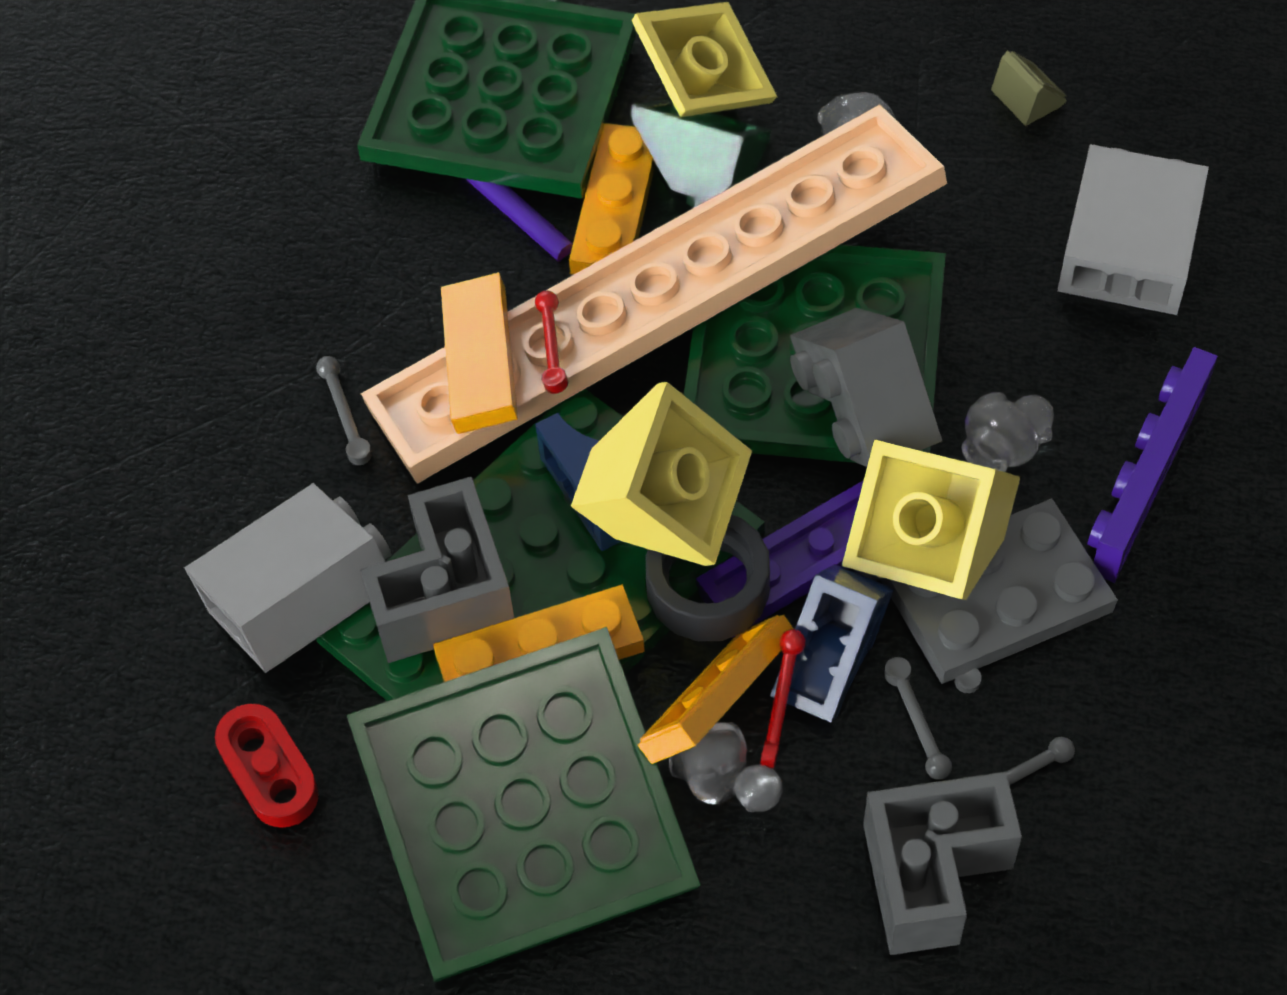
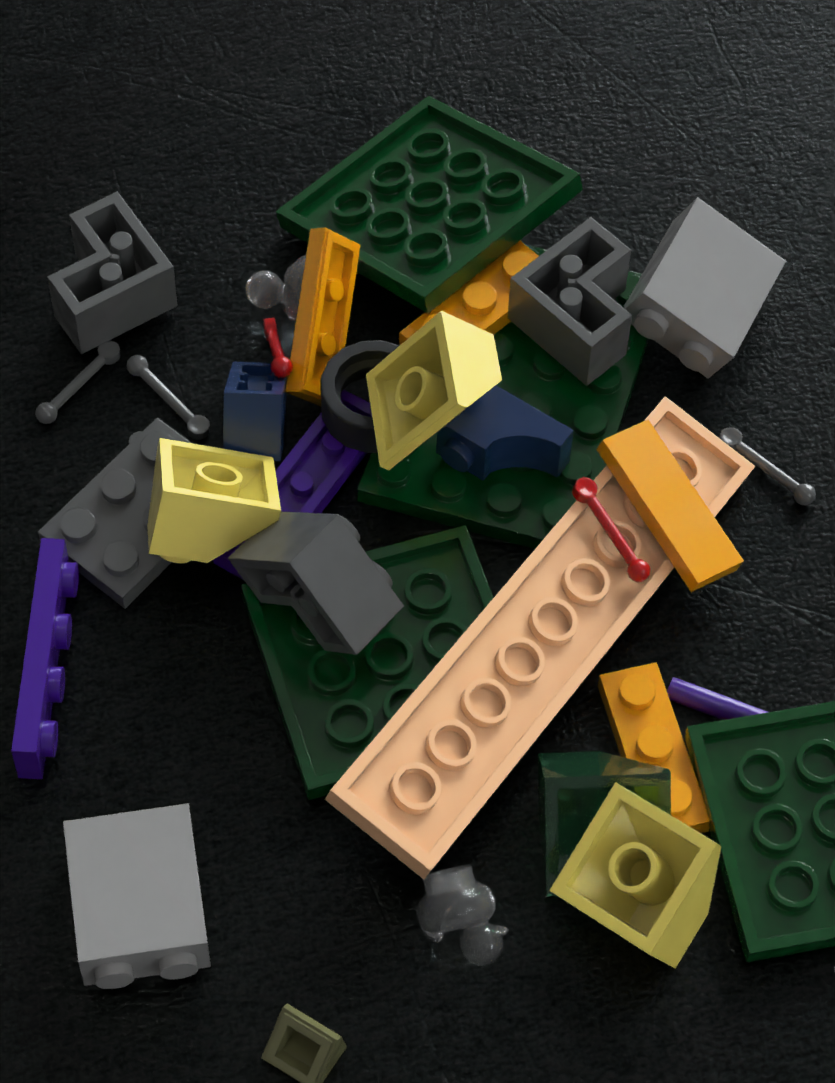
camera: 150 degrees right, 0 degrees up
red plate [215,704,319,828] -> none
clear animal [962,392,1054,472] -> none

